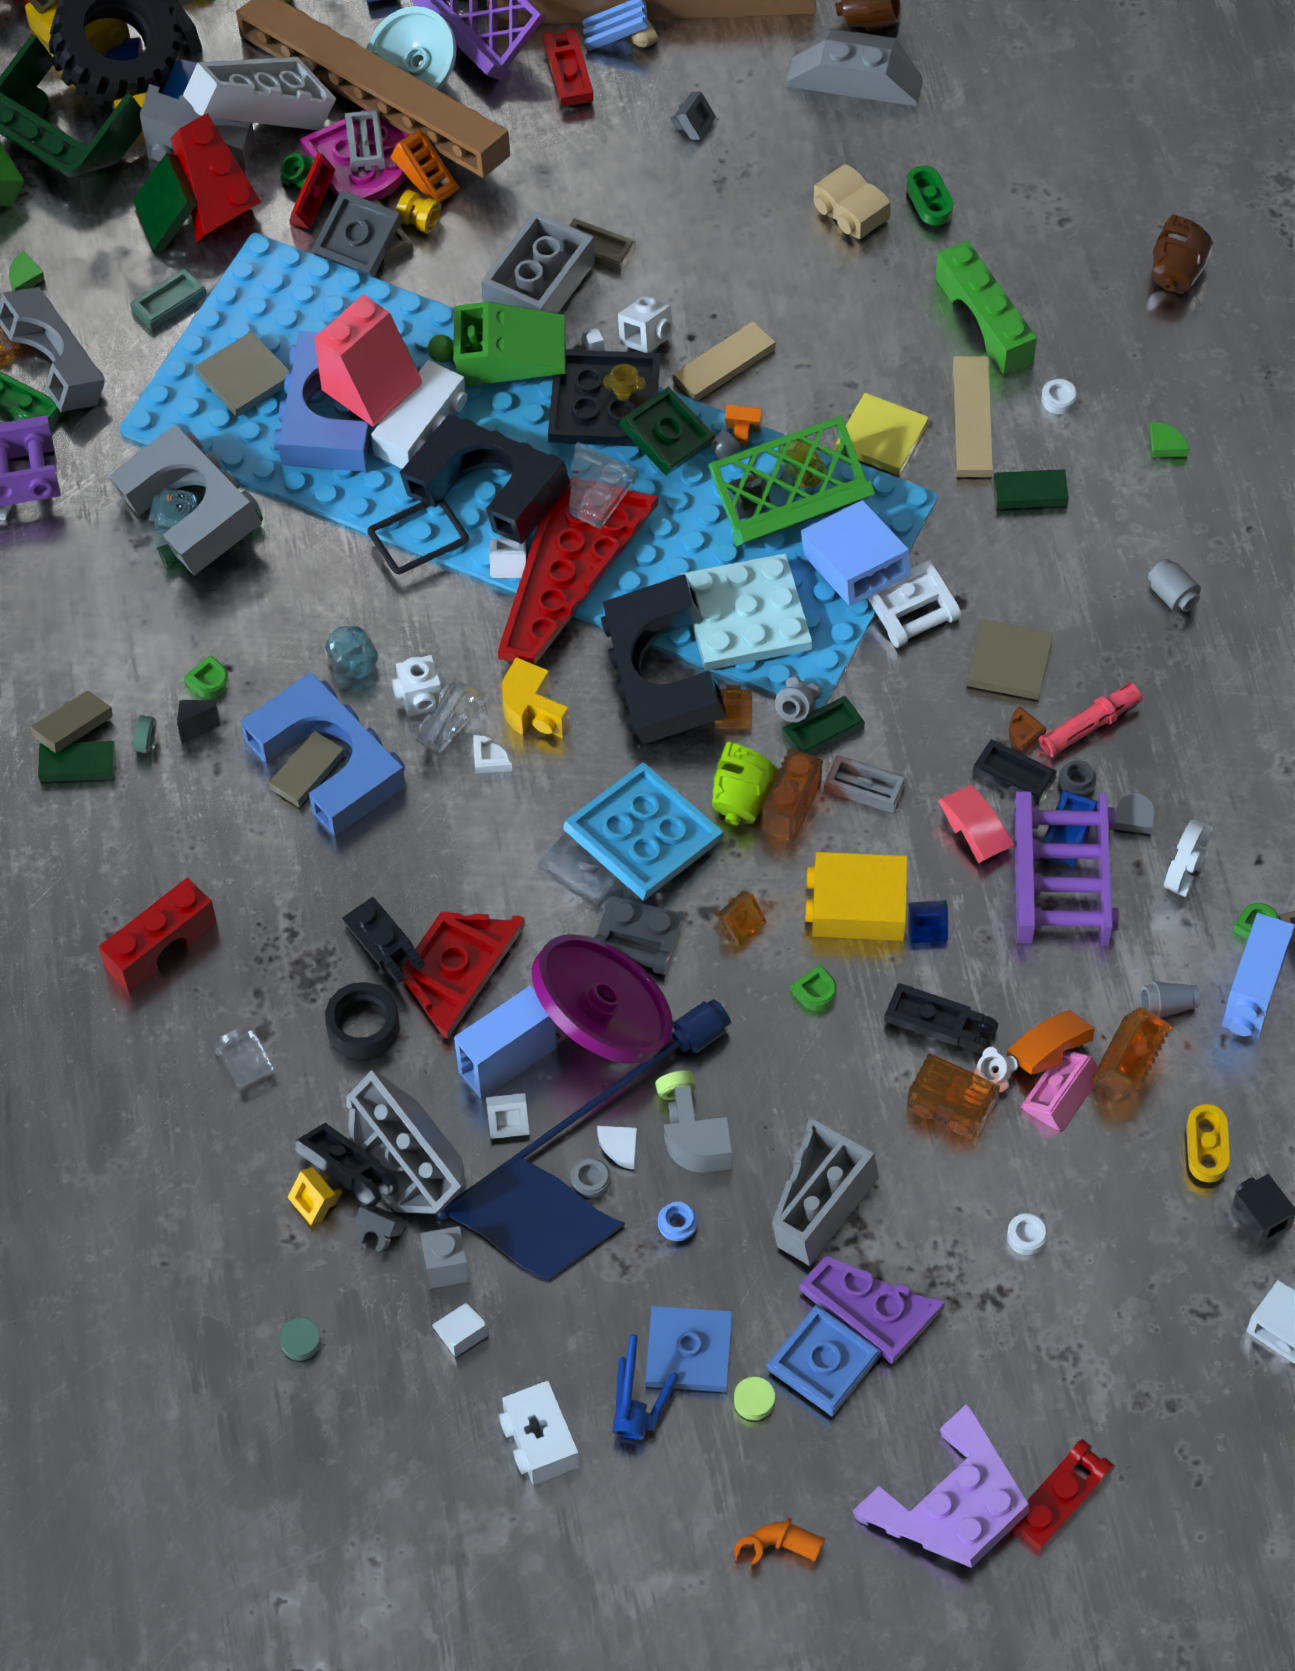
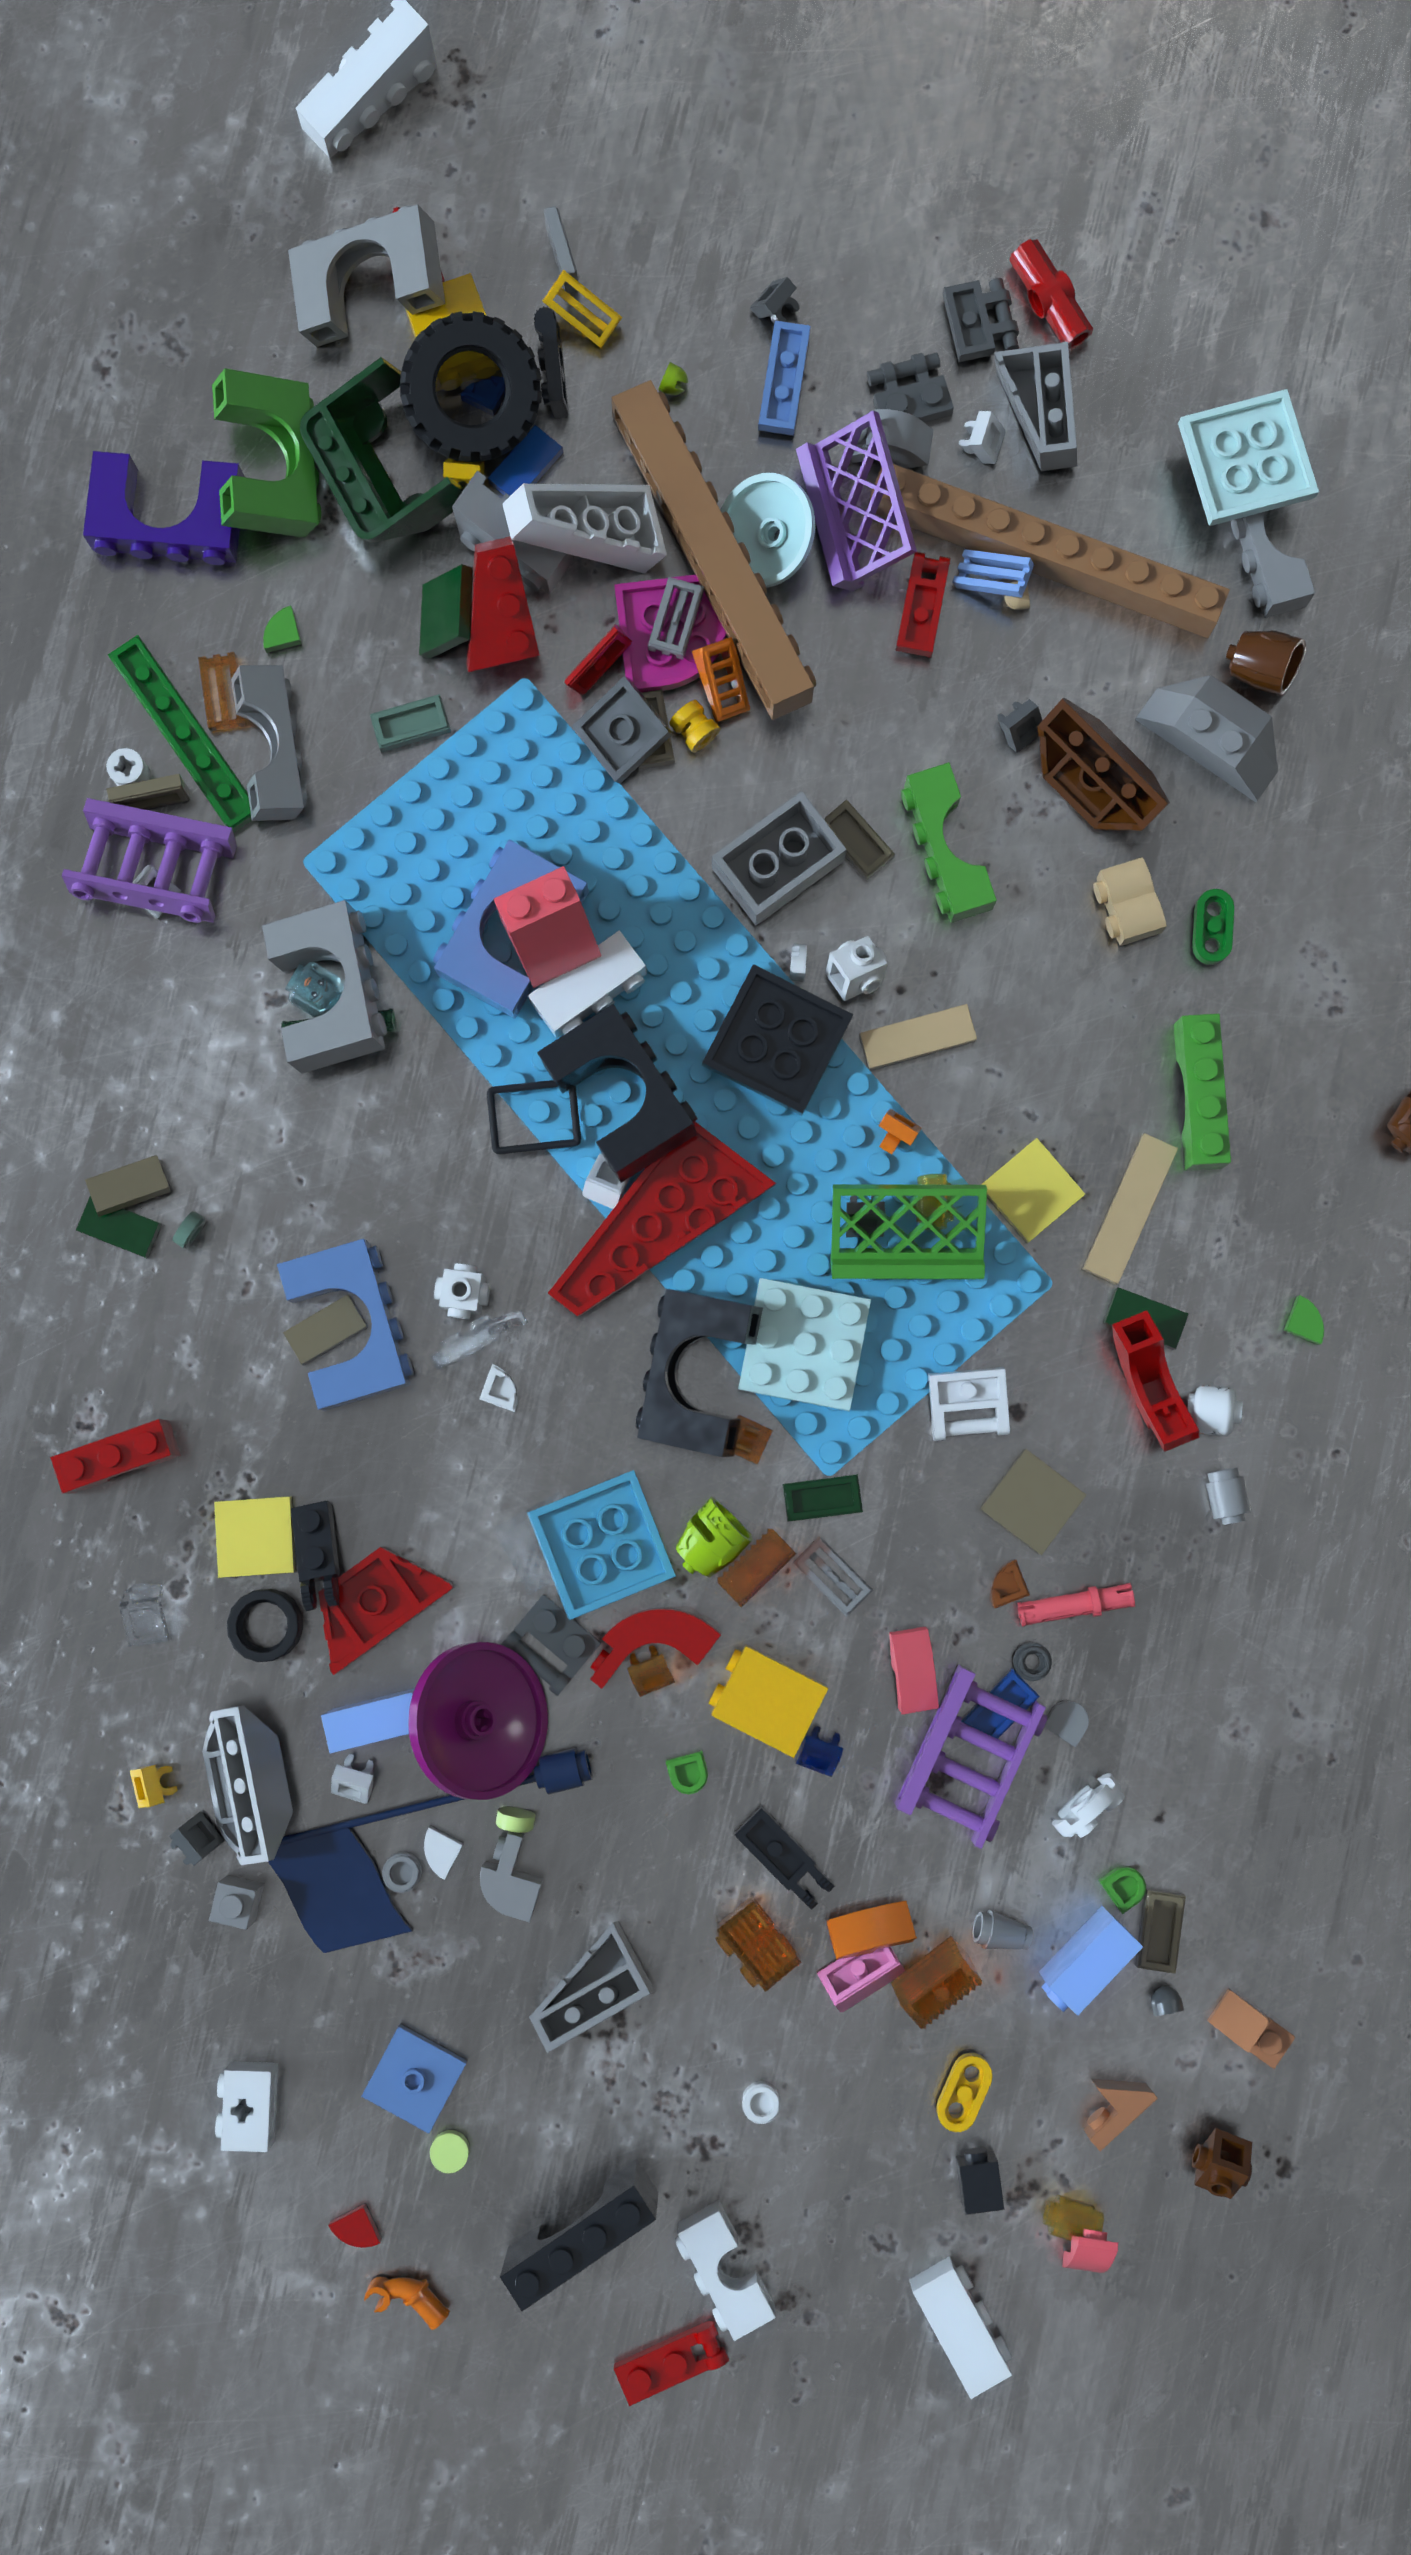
camera: 25 degrees right, 25 degrees up
black slope [177,700,220,741] -> none
bright green tile [184,655,229,699] -> none
dark tan tile [195,331,291,417] -> none
sand green tile [279,1317,321,1361] -> none
green plate [280,153,315,188] -> none
black hinge [295,1123,400,1207] -> none
clear light blue head [324,626,378,680] -> none
bright green slope [427,301,566,387] -> none
white slope [432,1303,489,1357] -> none
yellow brick [502,657,569,738] -> none
clear wing [569,442,637,529] -> none
clear yellow plate [603,364,646,401] -> none
blue plant [612,1334,678,1440] -> none
dark green tile [618,386,716,476] -> none
light blue plate [658,1202,698,1241] -> none
dark grey hinge [711,429,743,459] -> none
medium blue plate [767,1305,881,1416] -> none
light grey brick [775,675,821,723] -> none
medium lavender wing [800,1256,945,1365] -> none
light blue brick [801,500,911,606] -> none
lavender wing [853,1404,1030,1568] -> none
black tile [973,739,1057,805] -> none
white plate [974,1047,1018,1092] -> none
white tile [1041,379,1077,414] -> none
none -> light yellow tile [214,1497,296,1578]
none -> red tile [328,2204,382,2248]
none -> black arch [500,2159,658,2311]
none -> red arch [590,1607,721,1689]
none -> white arch [675,2200,776,2341]
none -> bright green arch [901,762,997,923]
none -> reddish brown wedge [1037,698,1170,831]
none -> red arch [1112,1310,1200,1452]
none -> white head [1187,1385,1243,1436]

